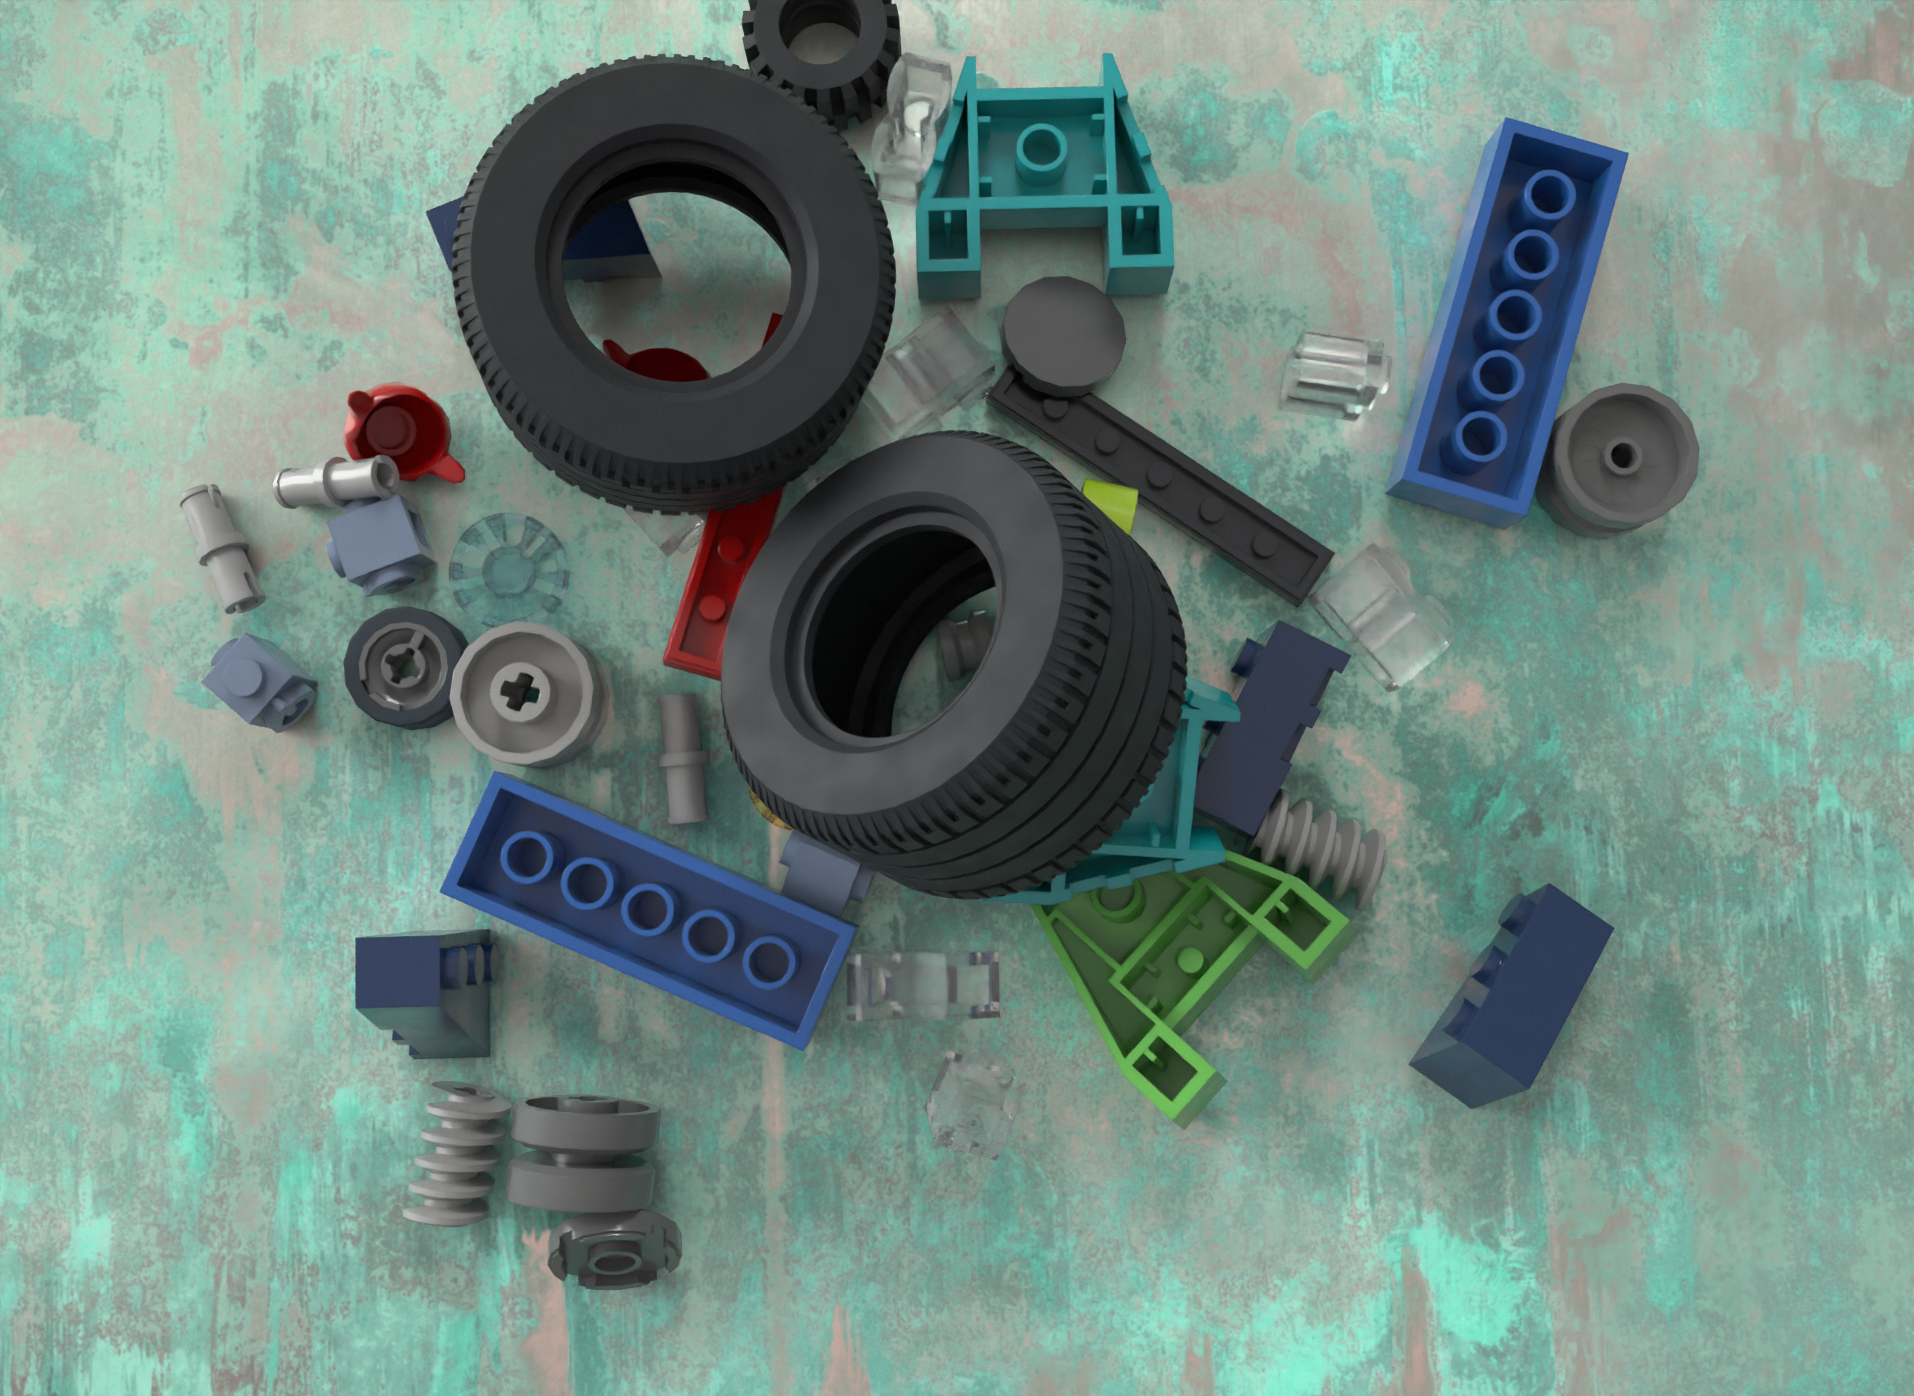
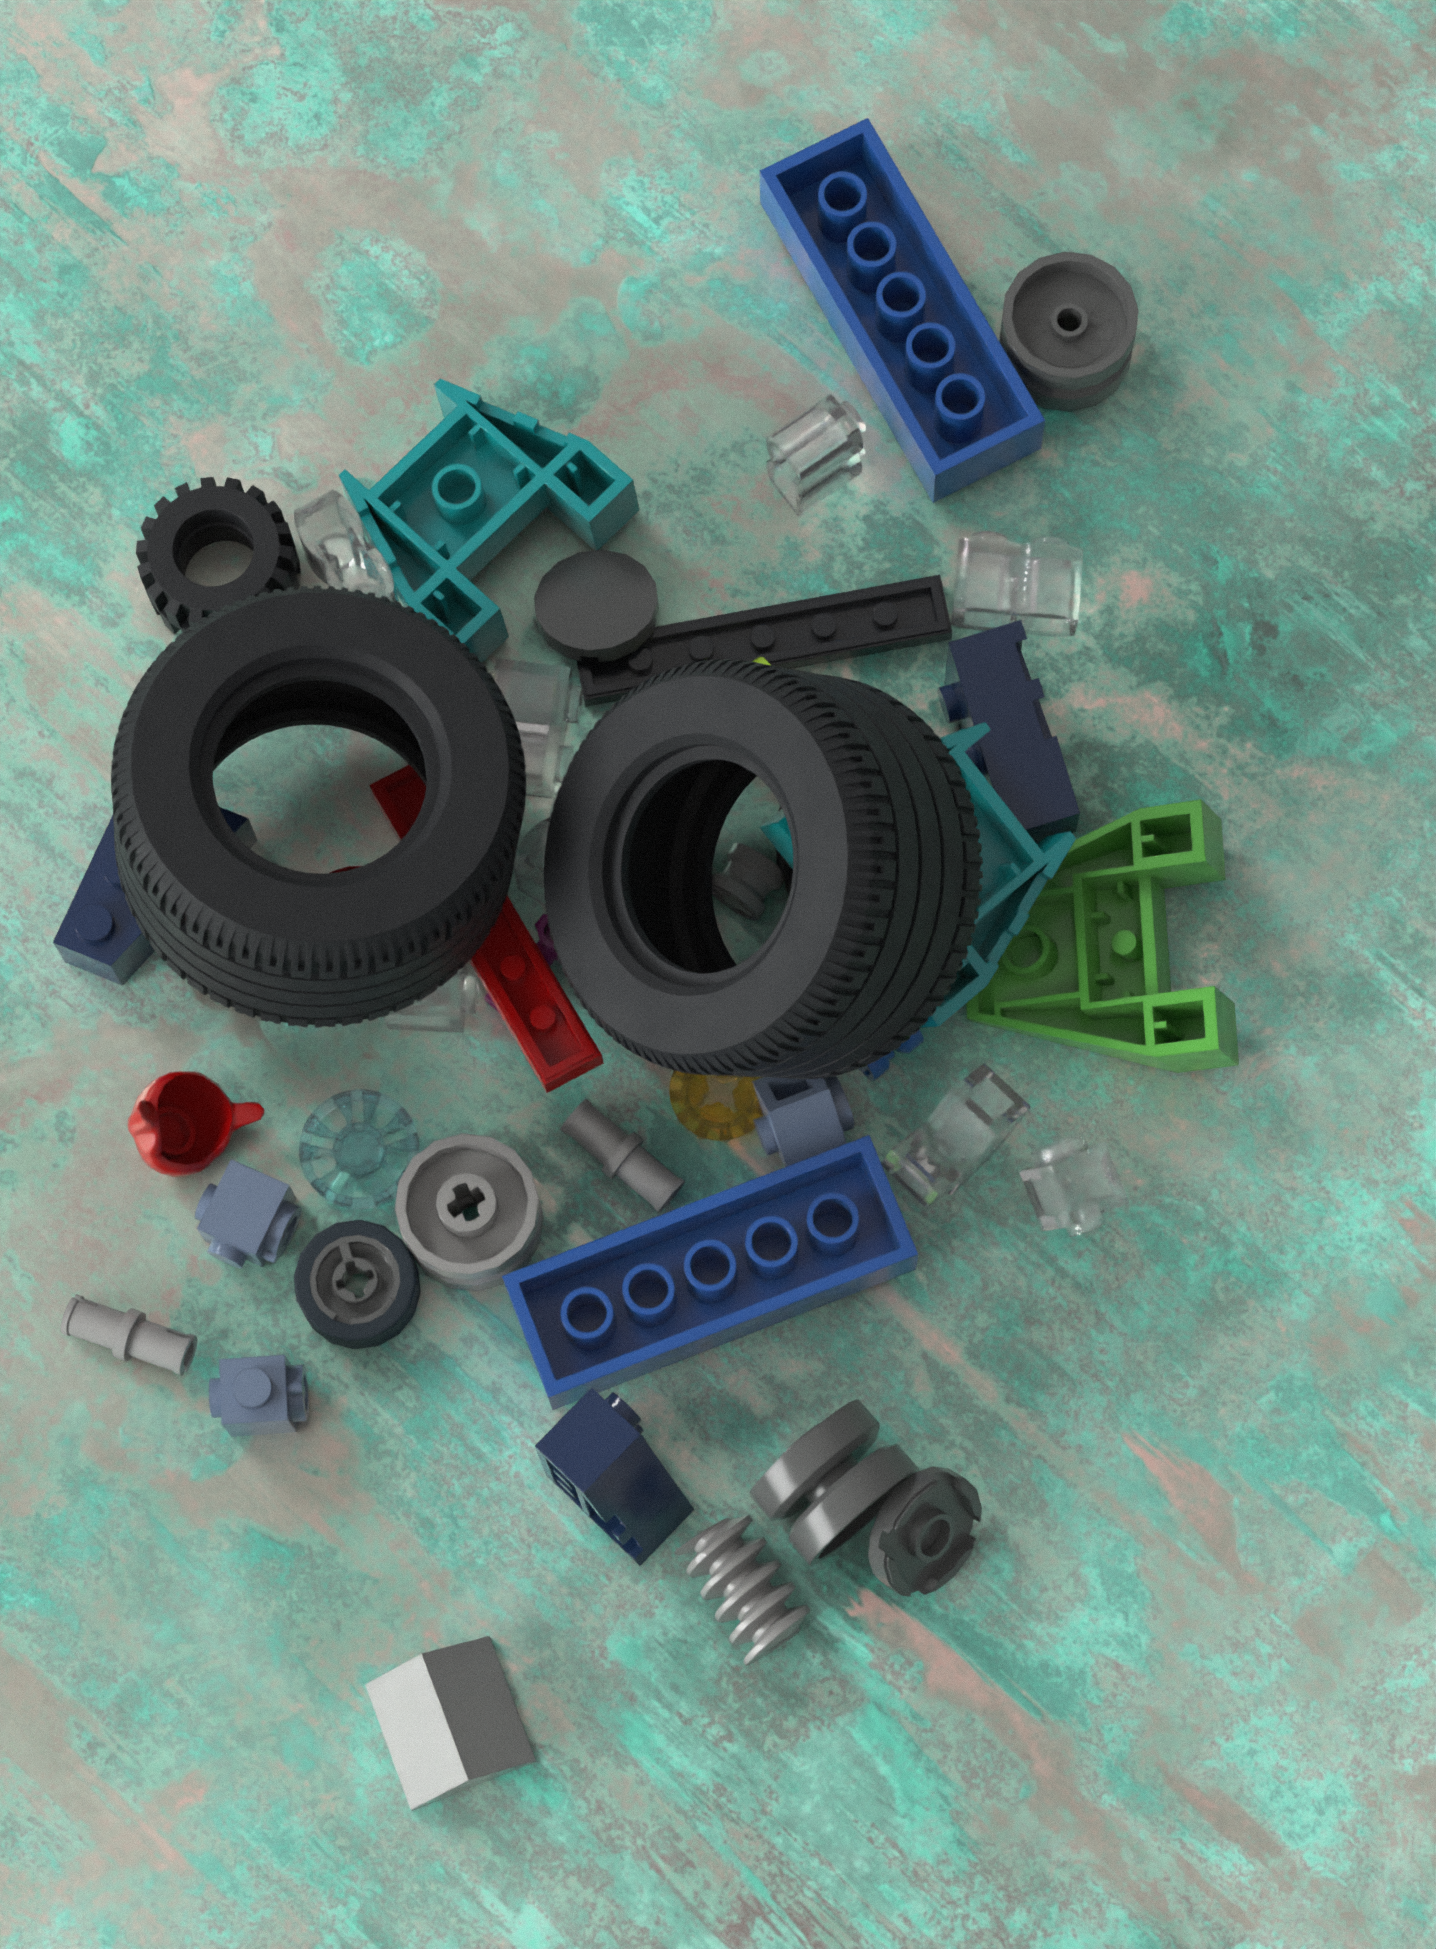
camera: 40 degrees left, 10 degrees down
light grey pin [273,455,399,509] -> none
light grey piece [1242,789,1388,911] -> none
dark blue wedge [1408,883,1615,1109] -> none
none -> light grey slope [365,1636,537,1811]

